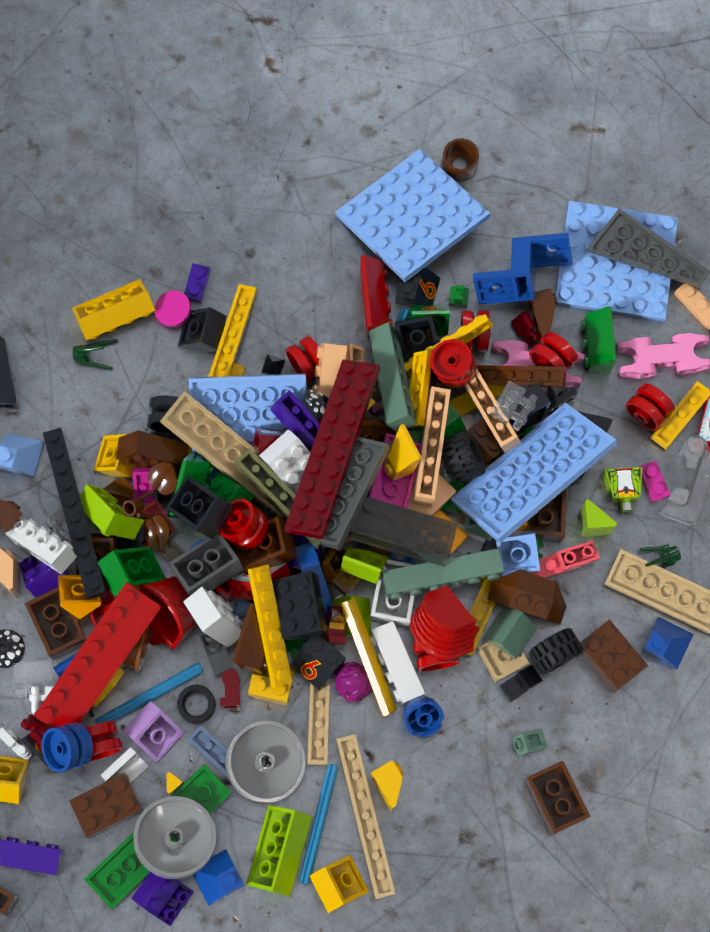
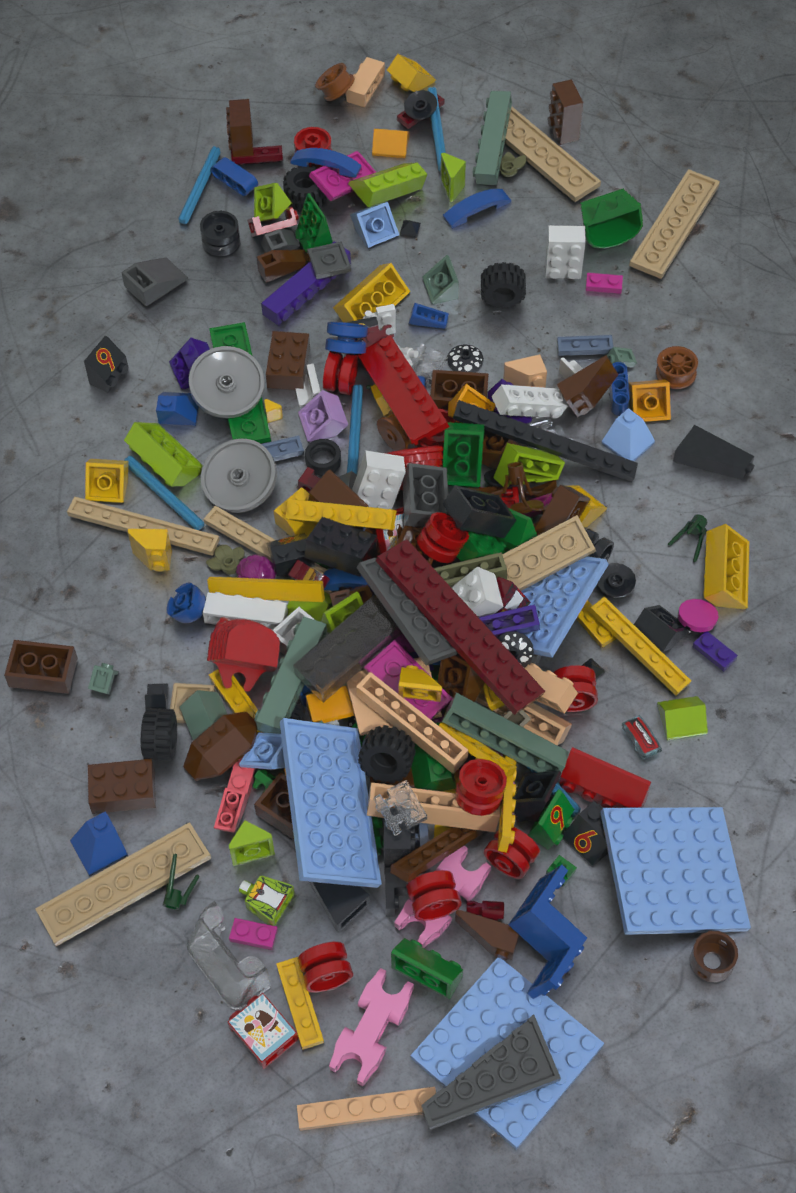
camera: 125 degrees right, 15 degrees down
none -> olive plate [206,545,245,575]
none -> black dish [597,563,636,598]
none -> slope [622,715,662,759]
none -> lime slope [657,696,708,740]

